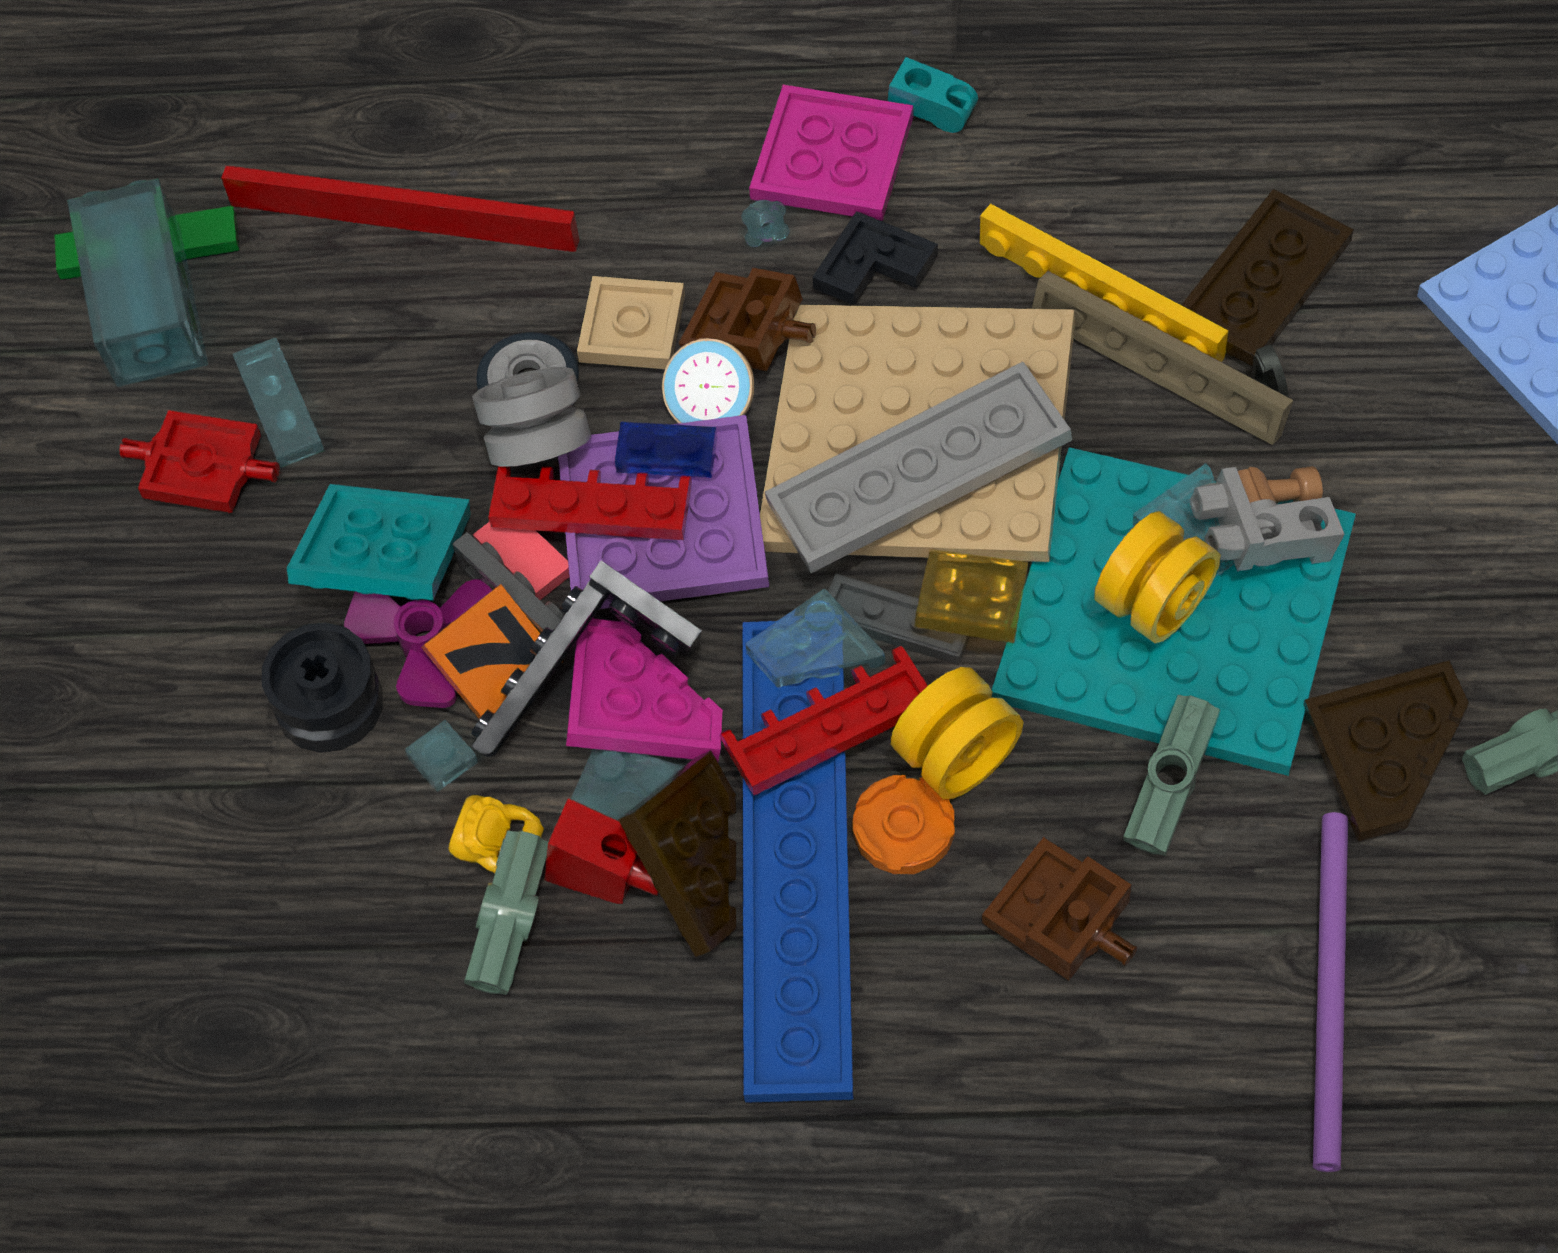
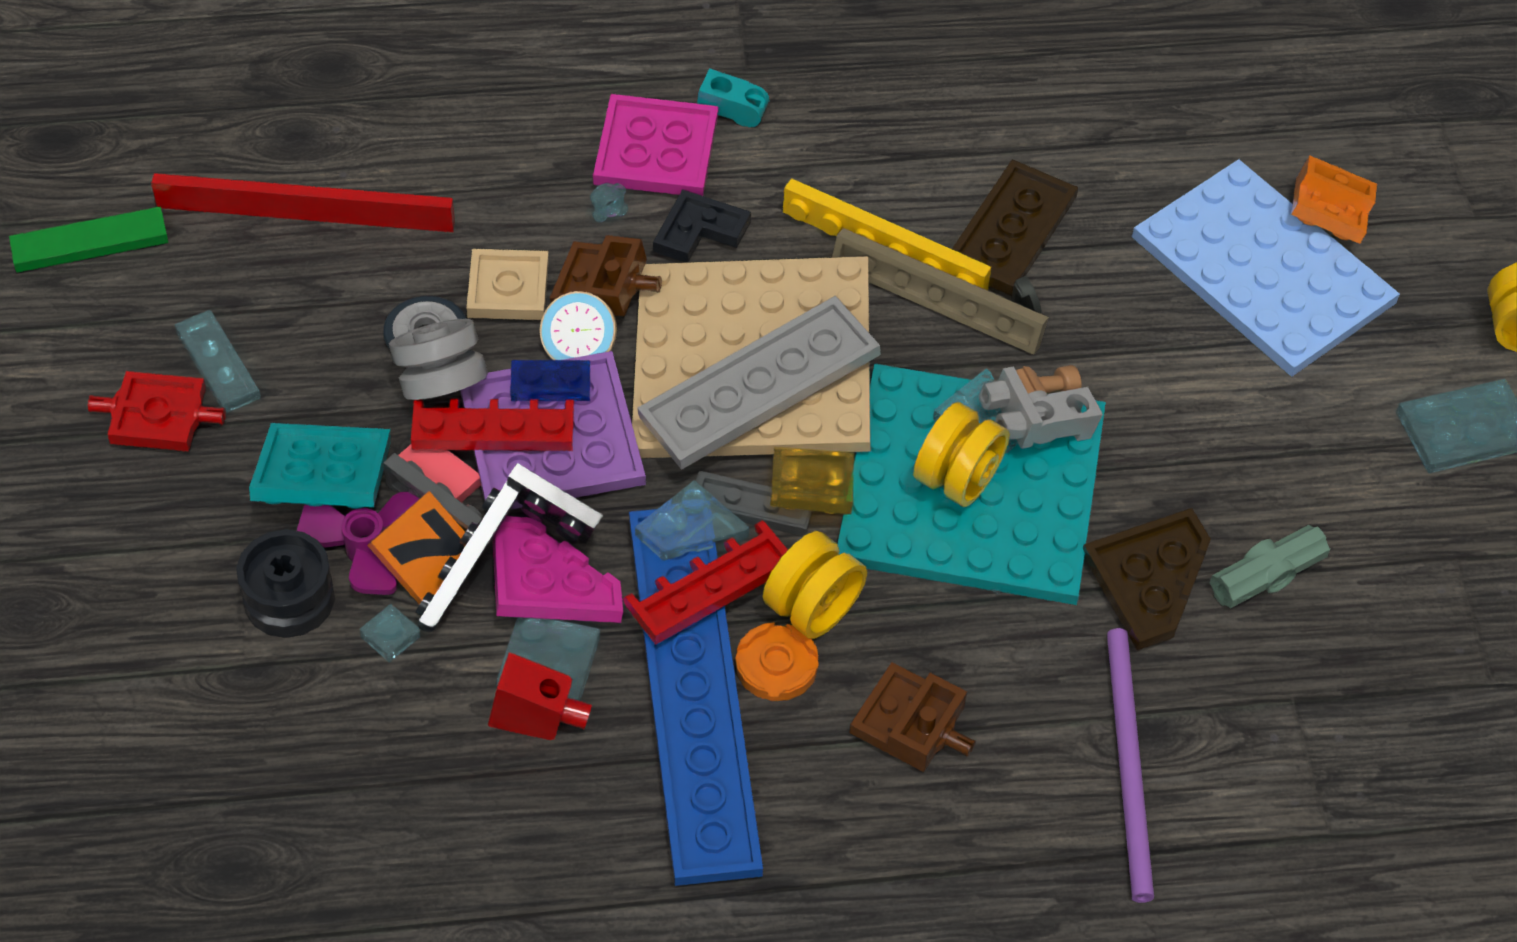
camera: 15 degrees left, 5 degrees down
clear light blue brick [67,178,208,387] -> none
yellow piece [448,795,544,873] -> none
sand green piece [464,830,548,995] -> none
dark brown plate [618,751,736,957] -> none
sand green piece [1123,695,1221,856] -> none

